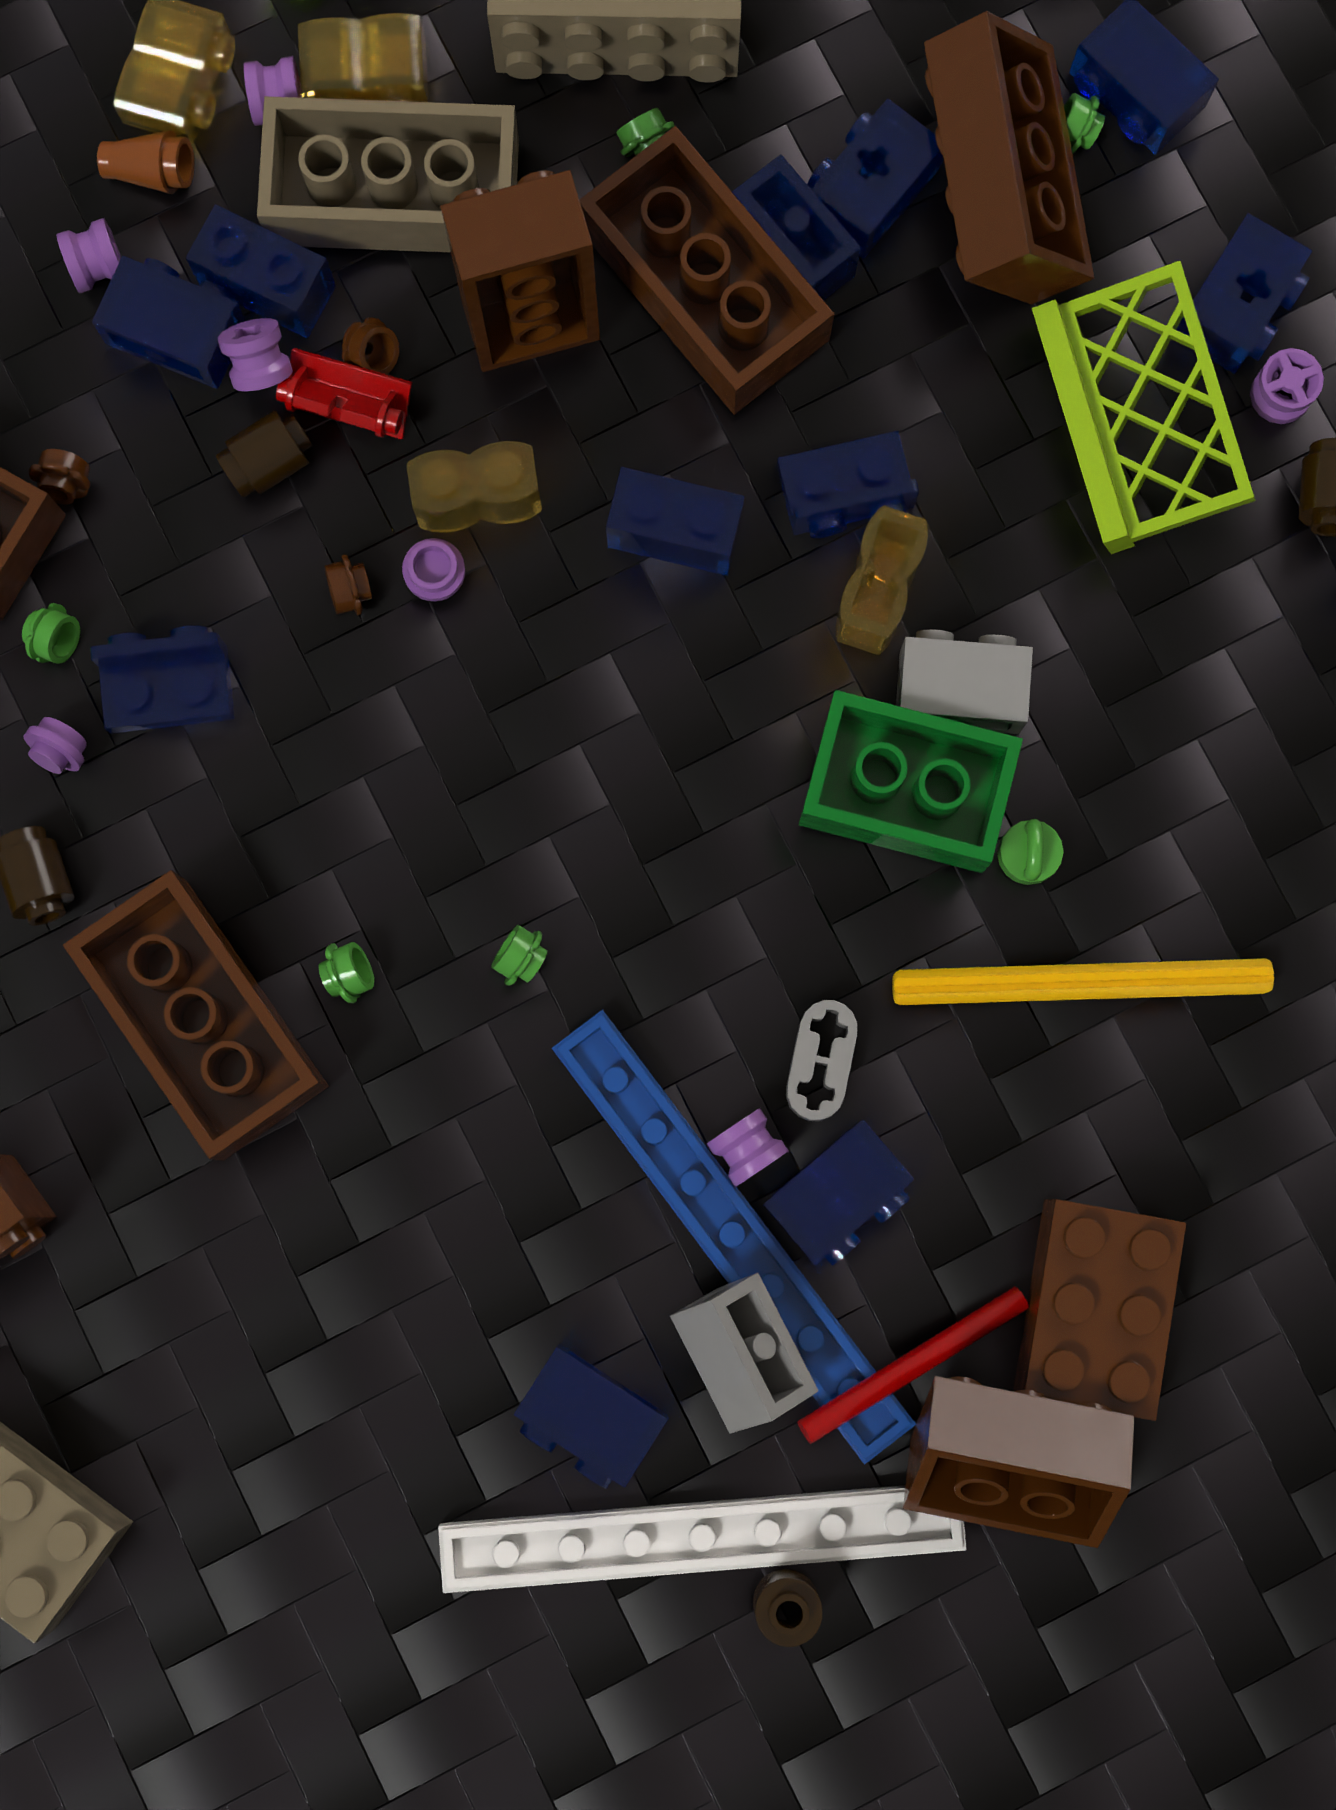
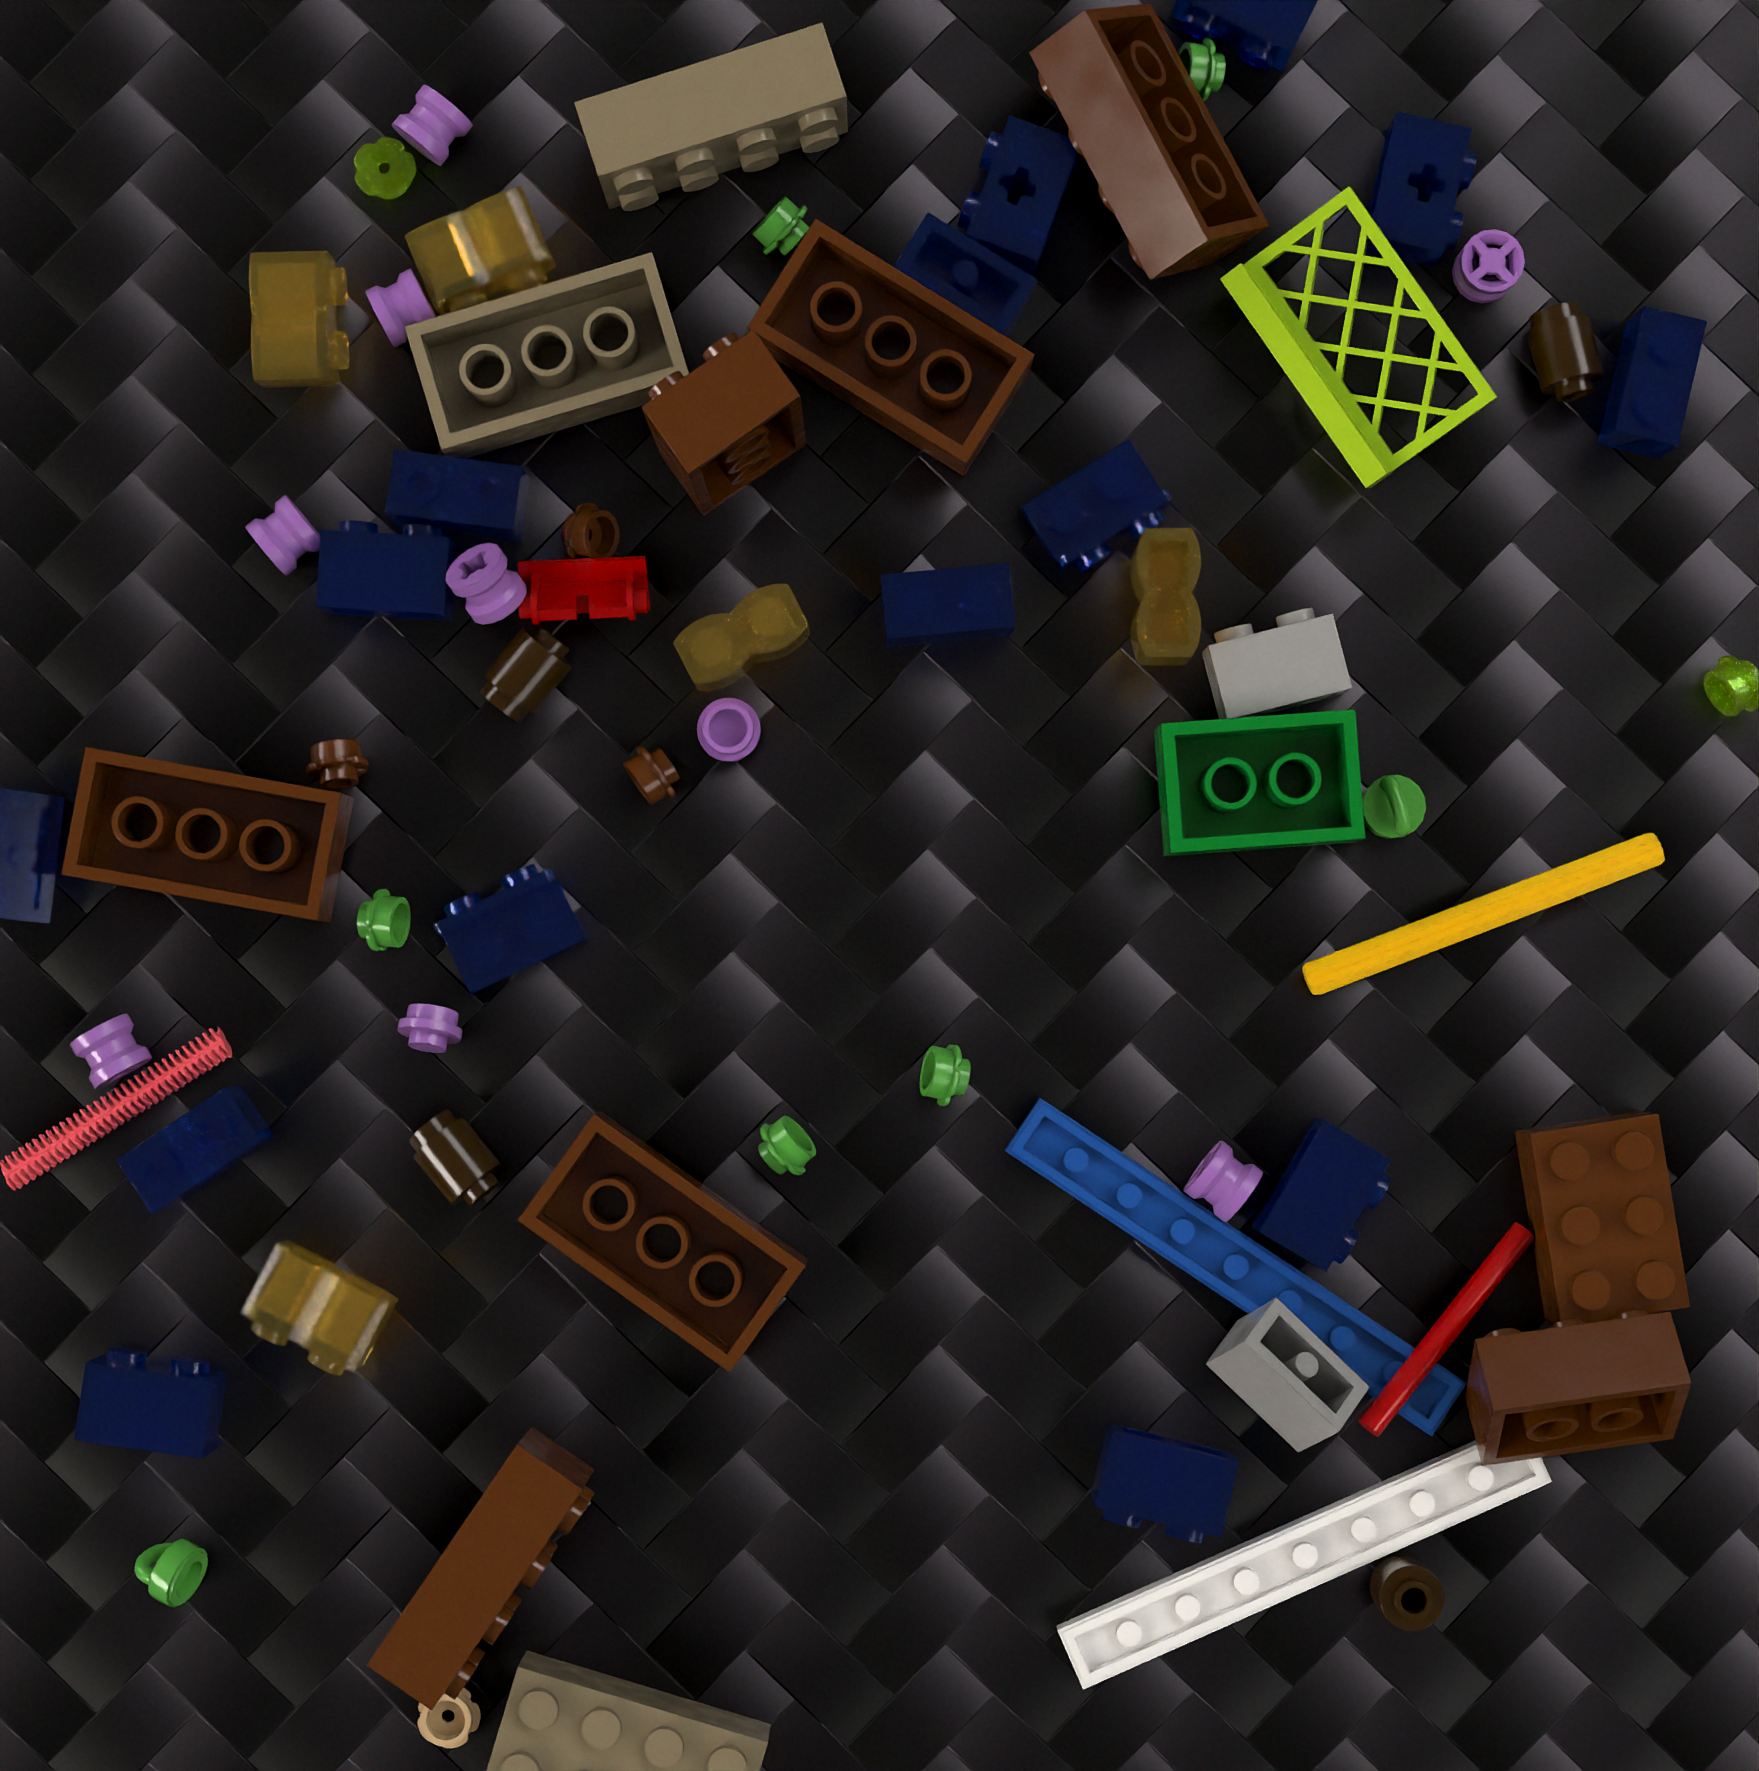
camera: 20 degrees left, 5 degrees up
dark orange cone [97,130,195,194] -> none
light grey beam [786,1000,857,1121] -> none

